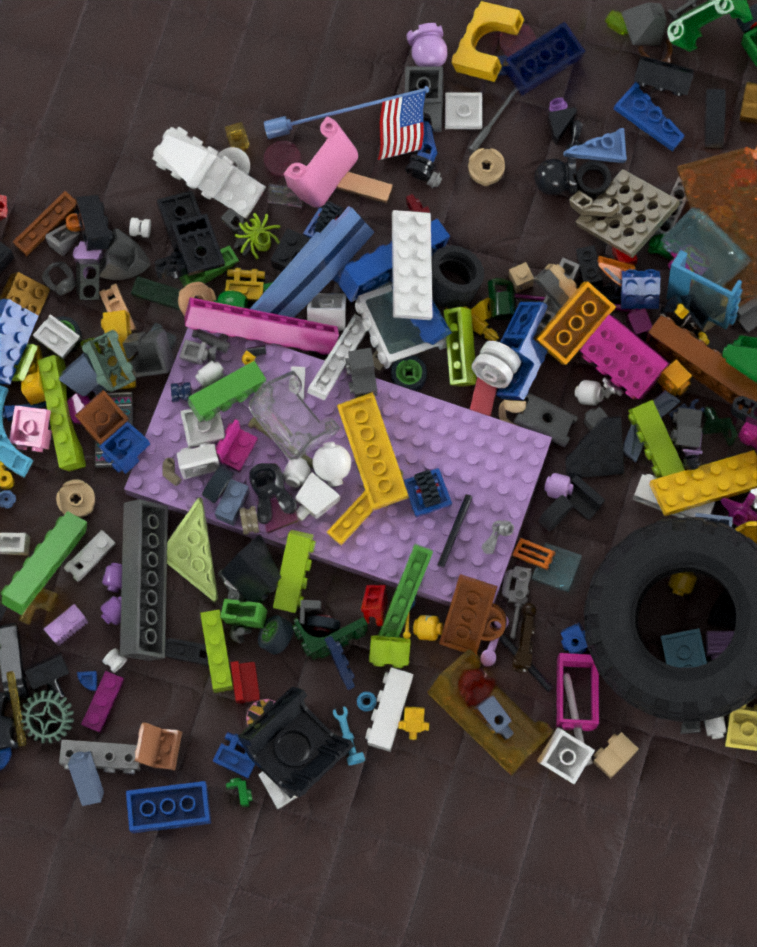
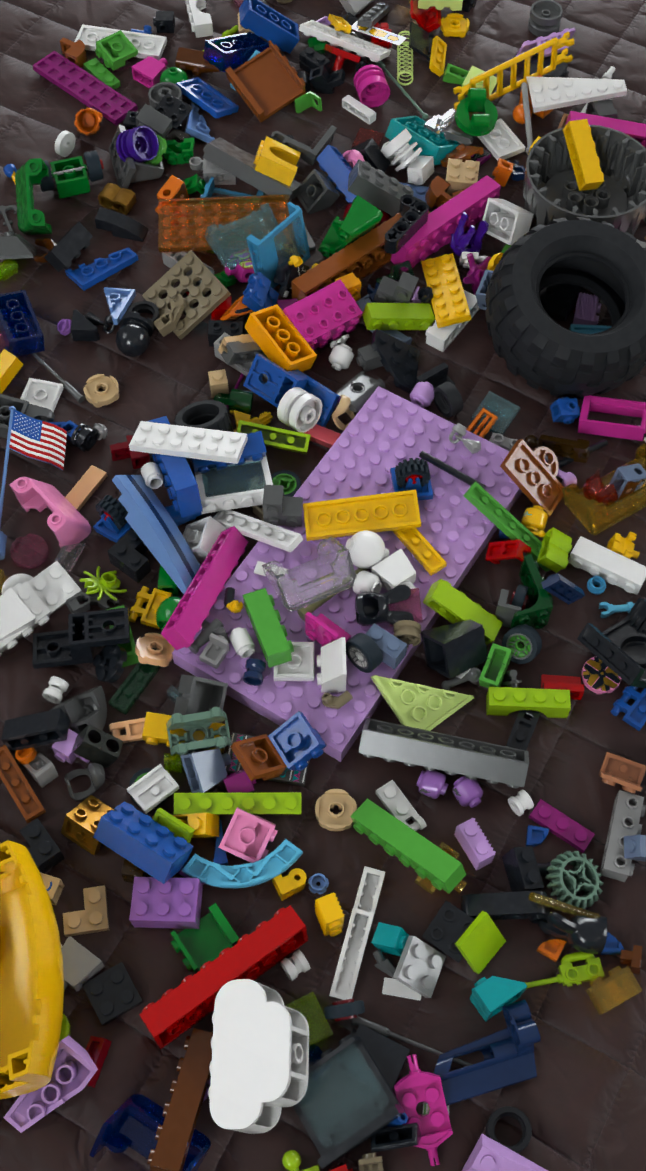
camera: 80 degrees left, 15 degrees down
none -> white brick [141,462,163,489]

